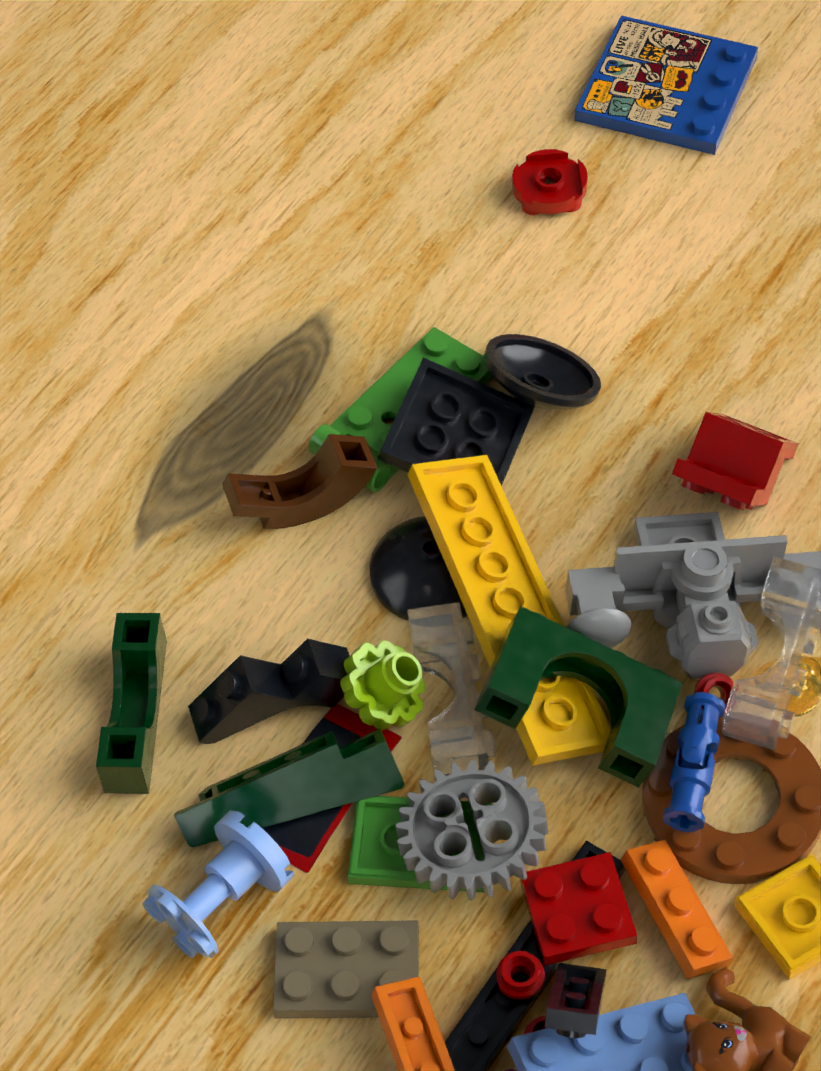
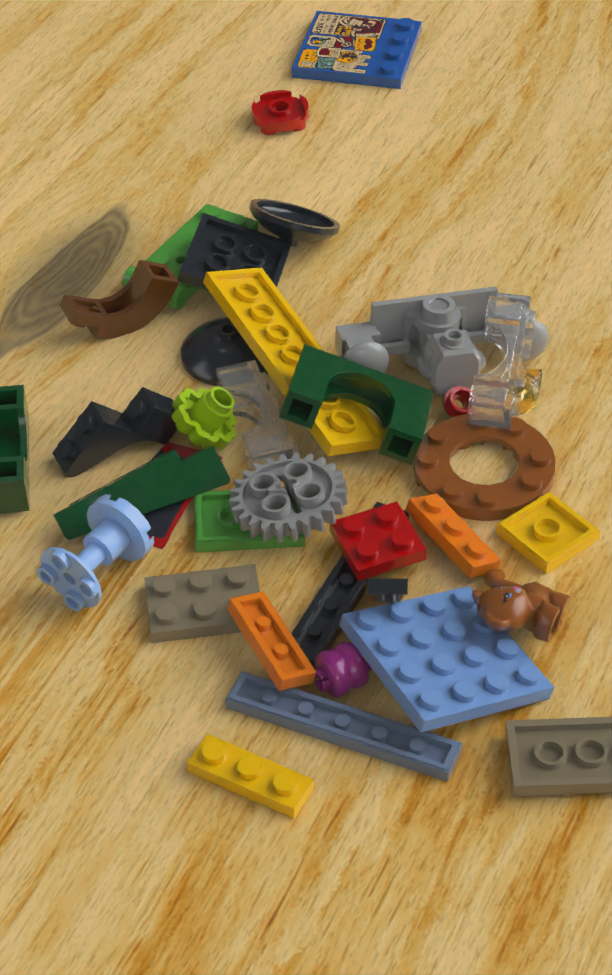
camera: 10 degrees left, 10 degrees down
red plate [496,951,545,1000] -> none
blue piece [663,692,726,832] -> none
red bracket [672,412,799,510] -> none

